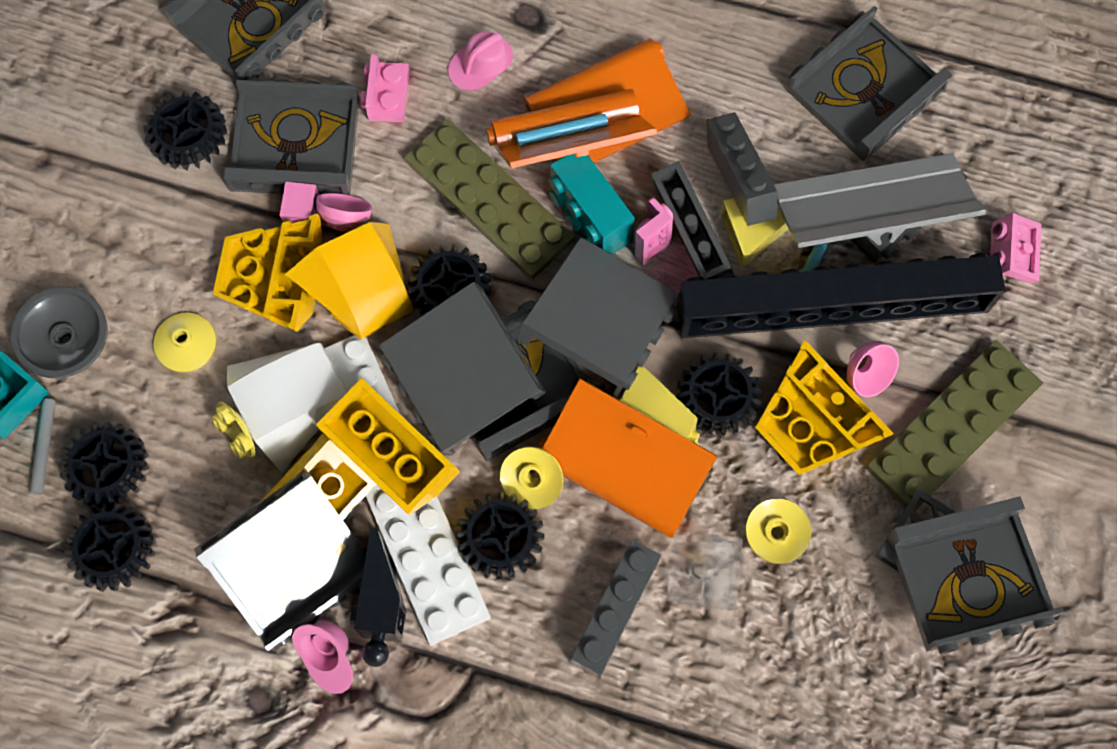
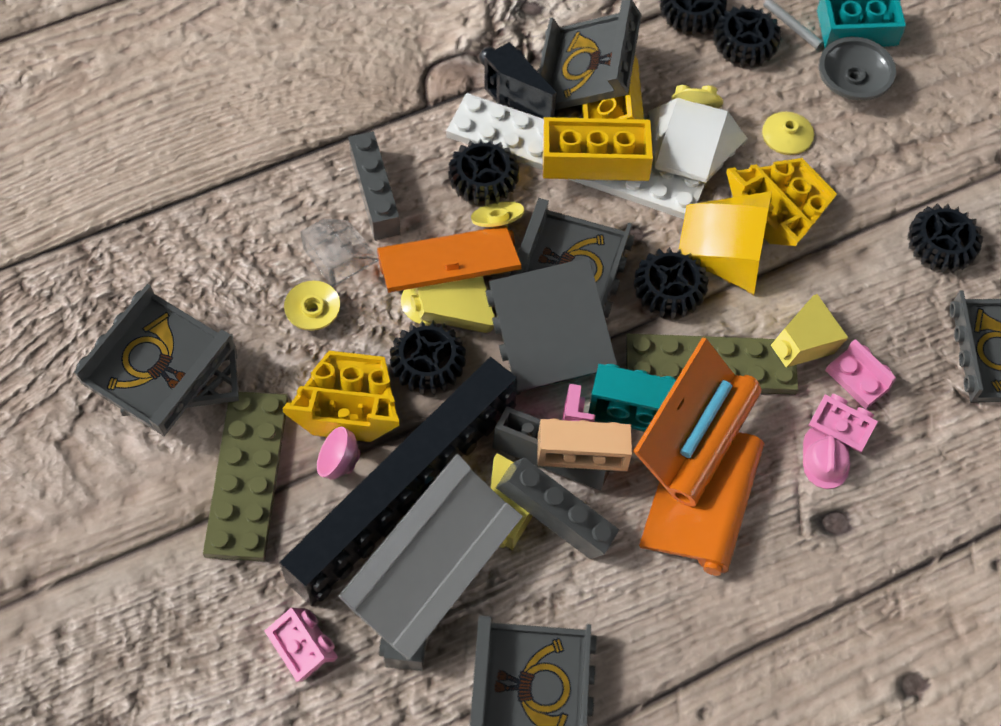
camera: 135 degrees right, 10 degrees down
dark grey panel [224,78,360,195] -> none
bright pink brick [280,182,319,223] -> none
bright pink piece [292,617,353,694] -> none
bright pink piece [316,193,372,231] -> none
dark grey panel [379,282,546,455] -> none
none -> light nougat brick [538,418,632,471]
none -> light yellow slope [771,294,848,368]
none -> bright pink bracket [808,394,878,453]

